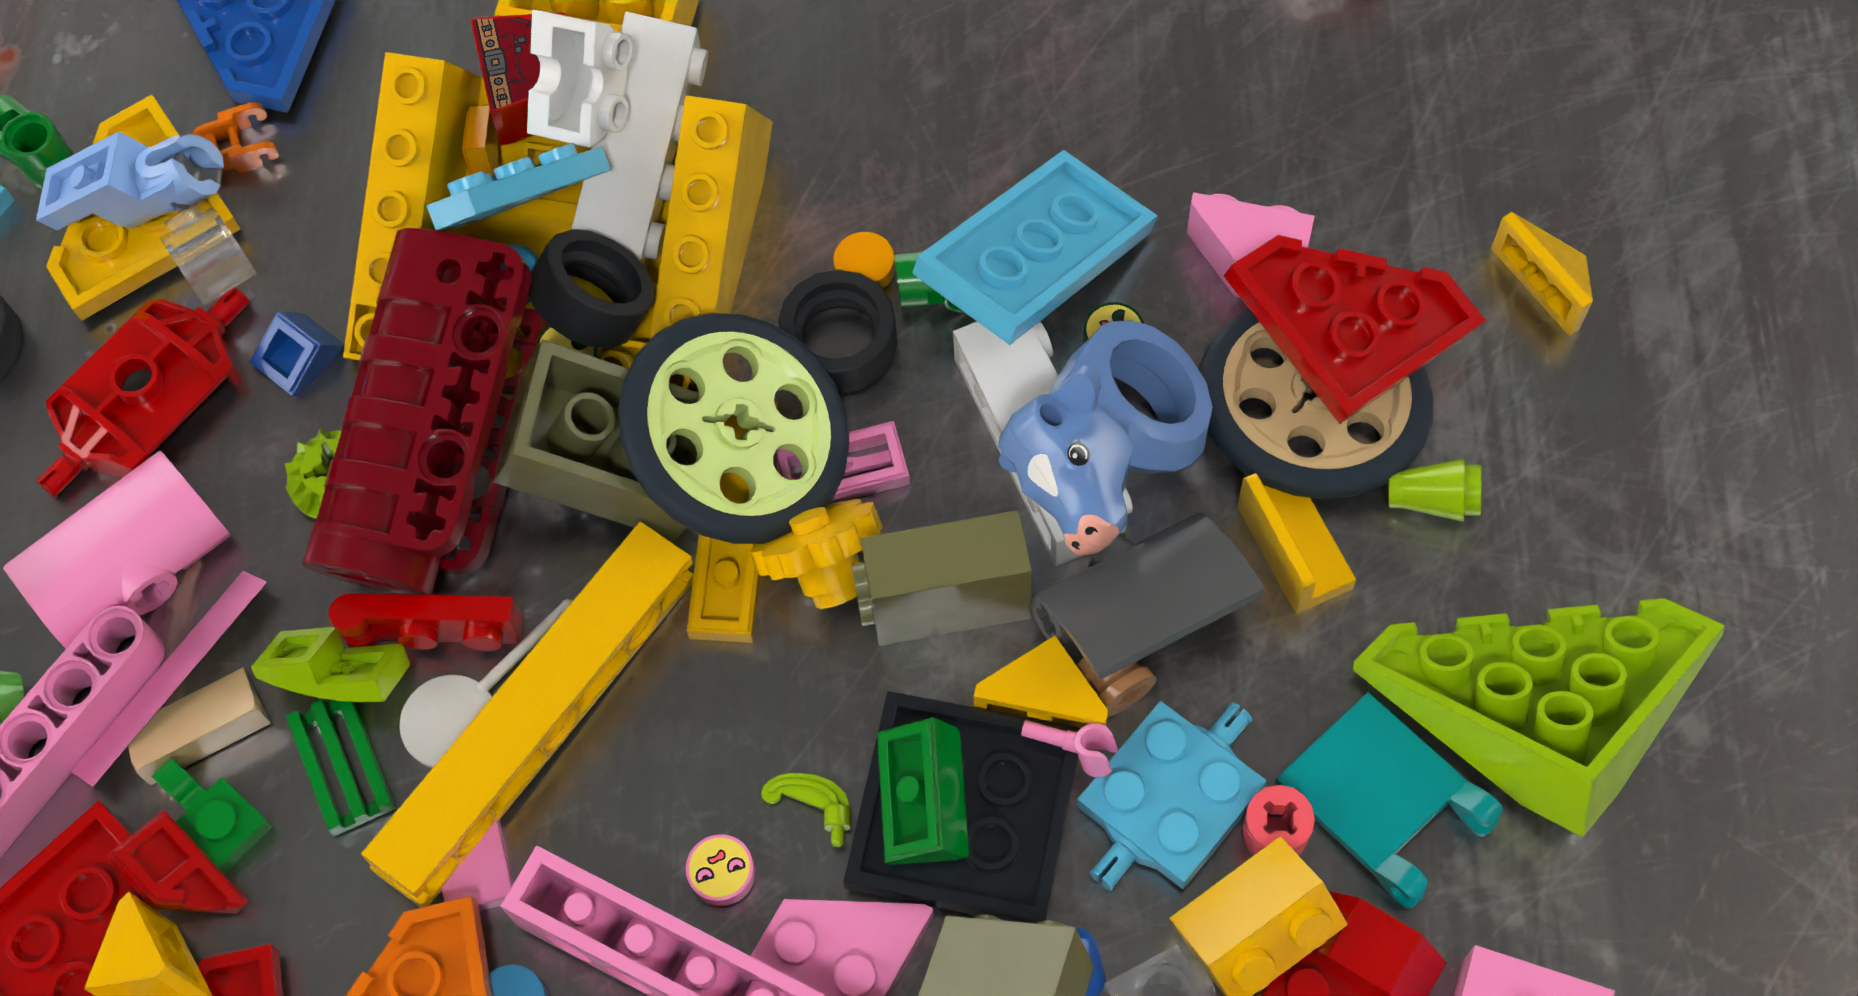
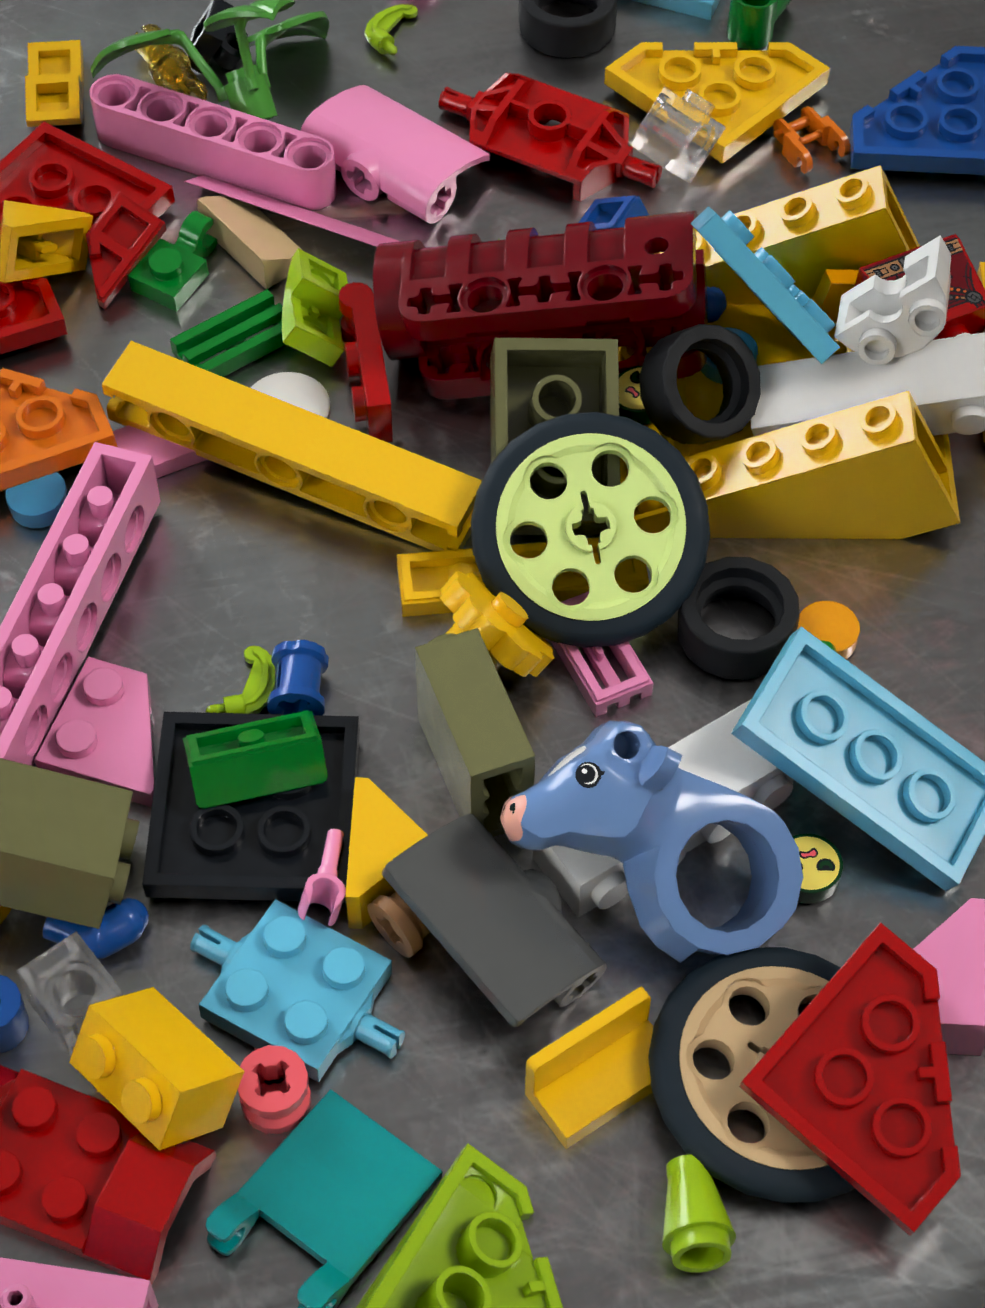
camera: 75 degrees right, 10 degrees down
light blue plate [36,131,224,230] -> none
tile [686,834,756,906] -> none
none -> blue bush [267,640,329,715]

